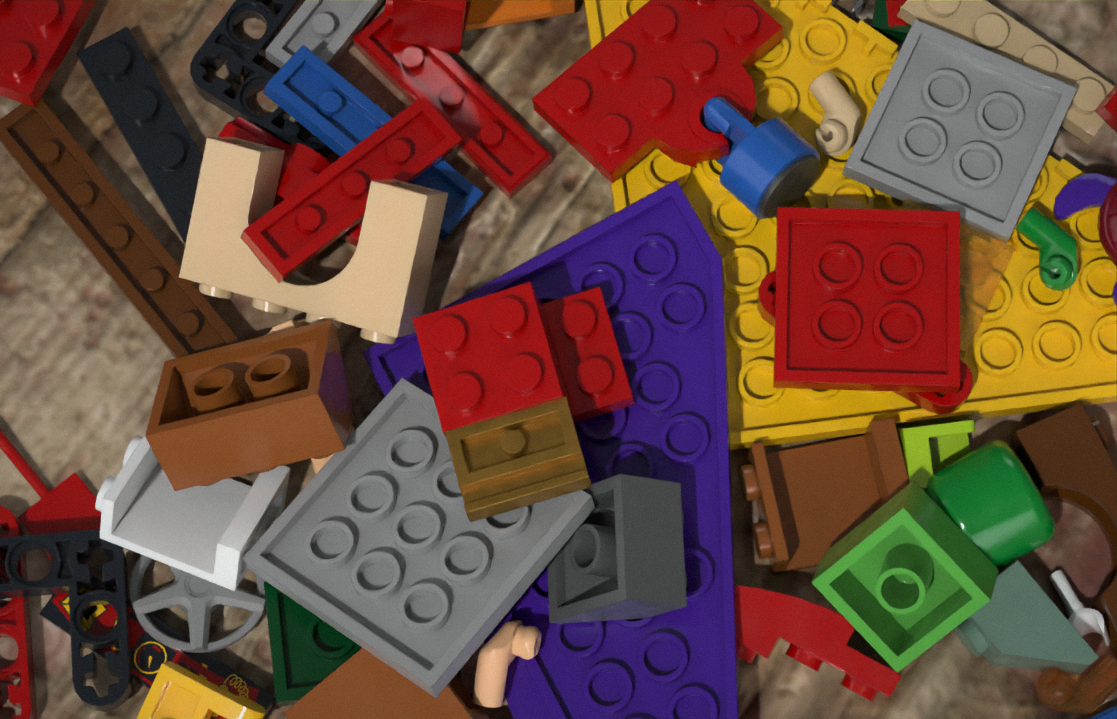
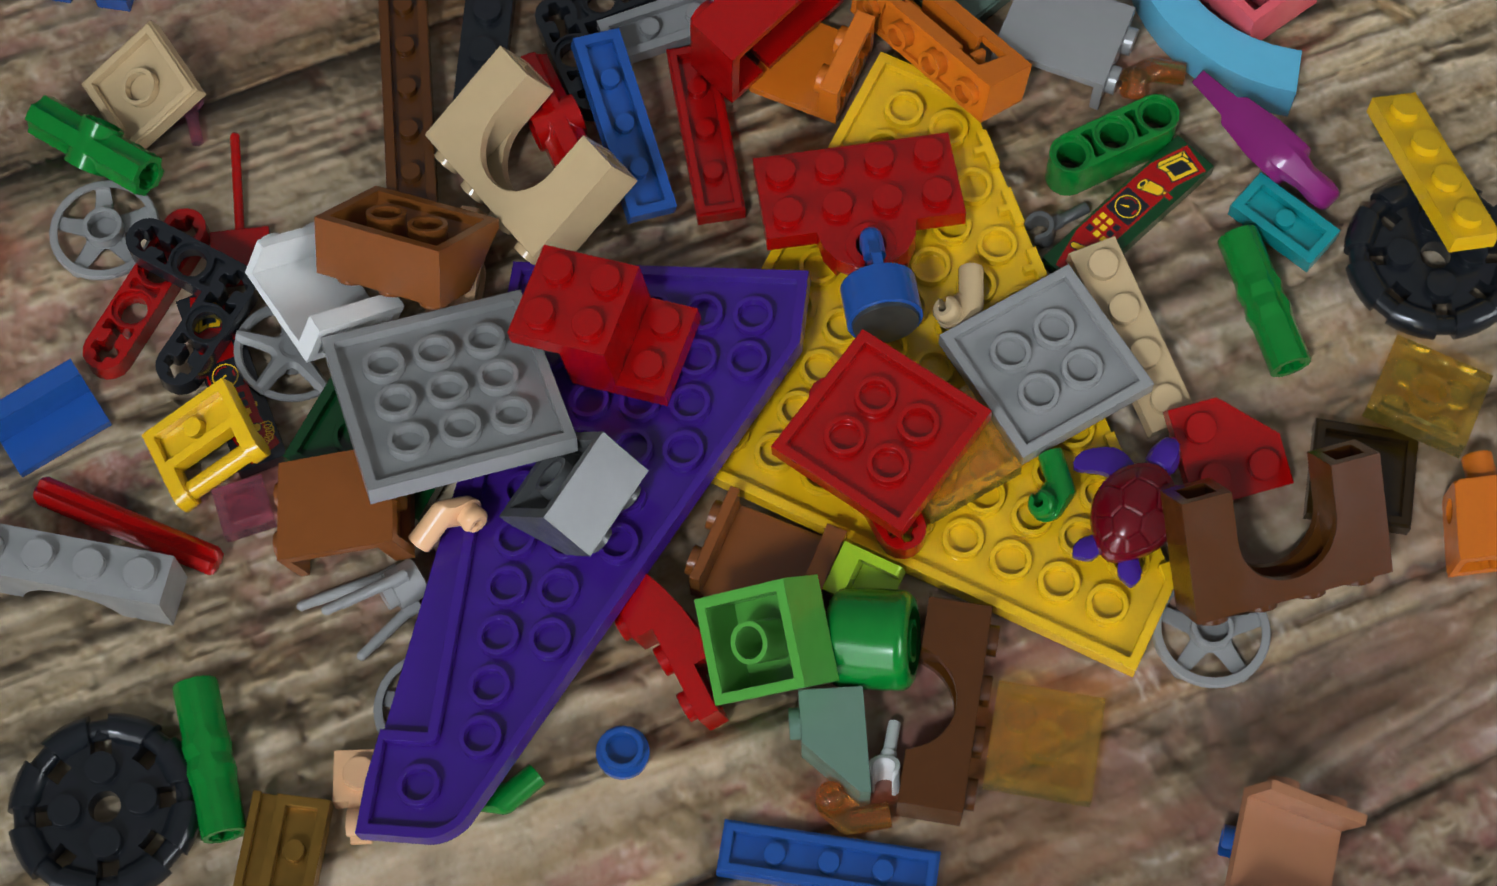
camera: 35 degrees right, 5 degrees down
red plate [240,95,462,283] -> none
pearl gold plate [445,397,592,522] -> none

